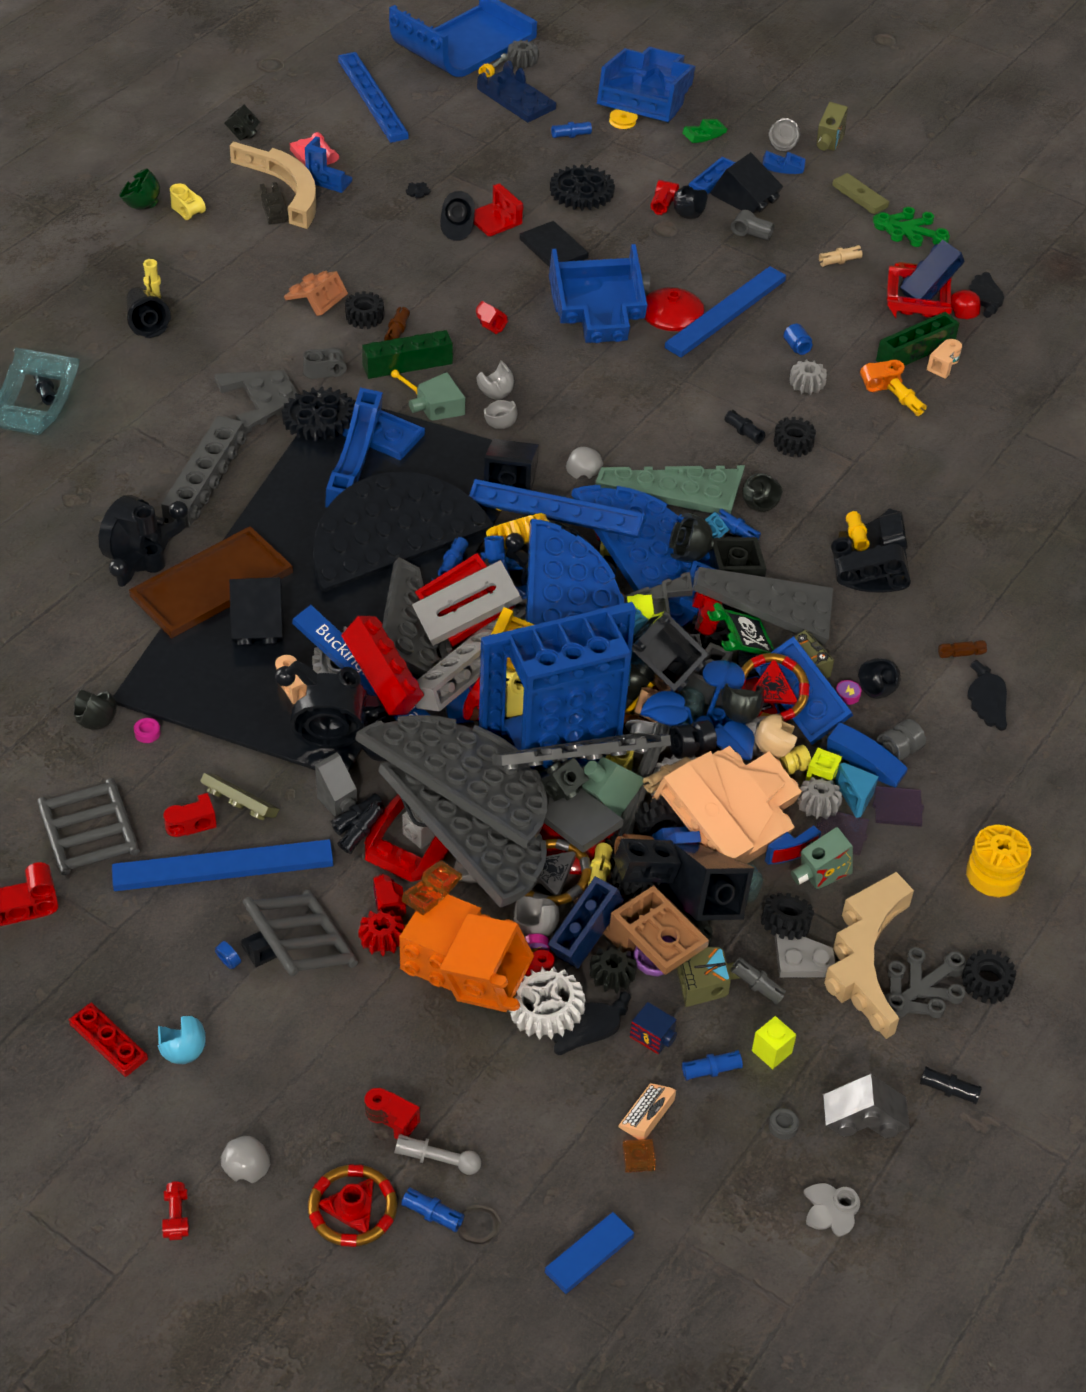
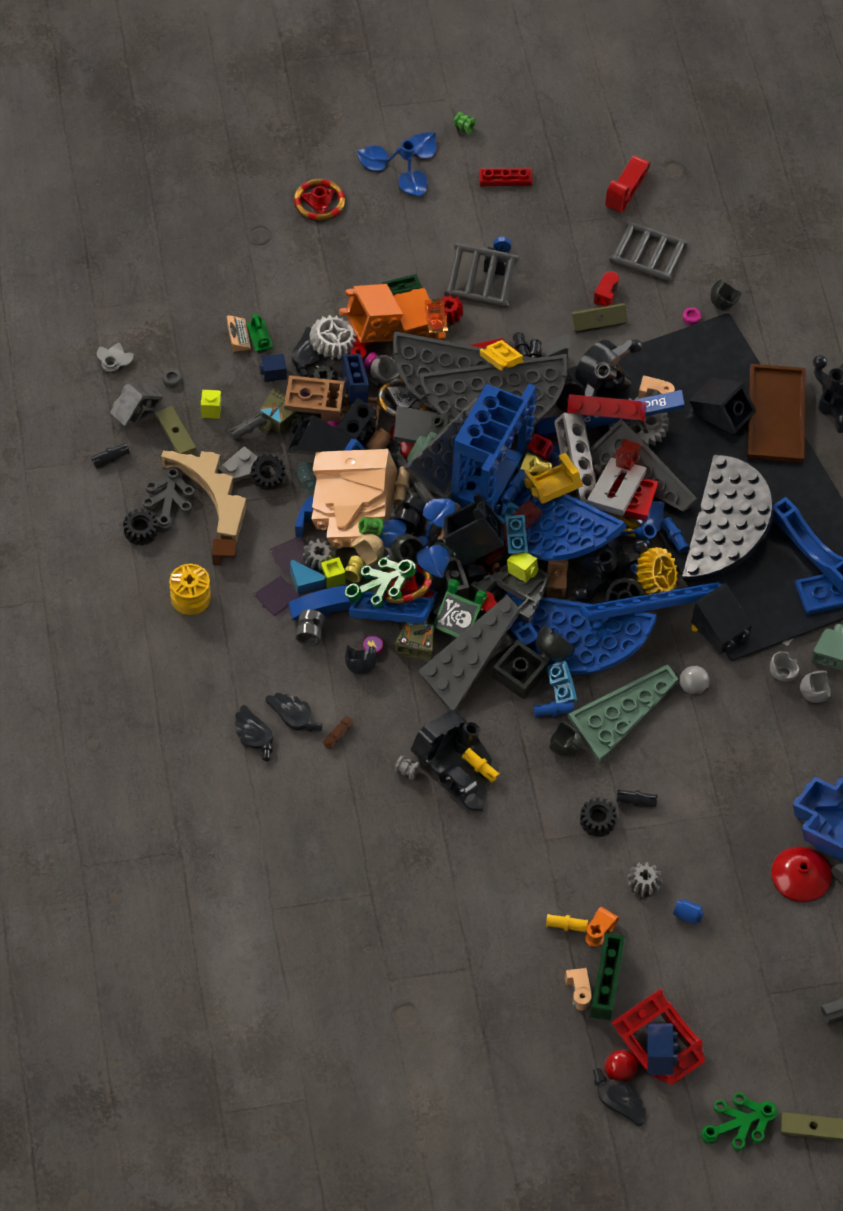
camera: 135 degrees right, 10 degrees up
blue tile [112,839,333,891] -> none
medium azure hair [157,1016,206,1064] -> none
red bar [162,1181,189,1241] -> none
light grey hair [221,1136,271,1183] -> none
red leg [365,1088,420,1140] -> none
red rock [373,874,406,917] -> none
light grey pin [394,1134,481,1175] -> none
blue pin [401,1187,464,1232] -> none
blue tile [545,1212,634,1294] -> none
light yellow pin [588,843,613,886] -> none
clear orange tile [622,1139,656,1173] -> none
blue tile [665,266,786,358] -> none
blue pin [682,1050,743,1081] -> none
sand green torso [791,827,853,889] -> none
tan pin [819,245,862,267] -> none
none -> olive tile [155,406,196,455]
none -> reddish brown panel [212,539,237,565]
none -> black animal [235,705,273,761]
none -> green hinge [246,314,273,352]
none -> plant [345,557,416,608]
none -> blue plant [357,132,436,196]
none -> bright green bush [358,517,383,537]
none -> dark green tile [382,274,422,296]
none -> light grey bush [394,756,420,780]
none -> bright green bush [453,112,476,134]
none -> yellow plate [480,340,523,371]
none -> clear red brick [615,439,641,471]

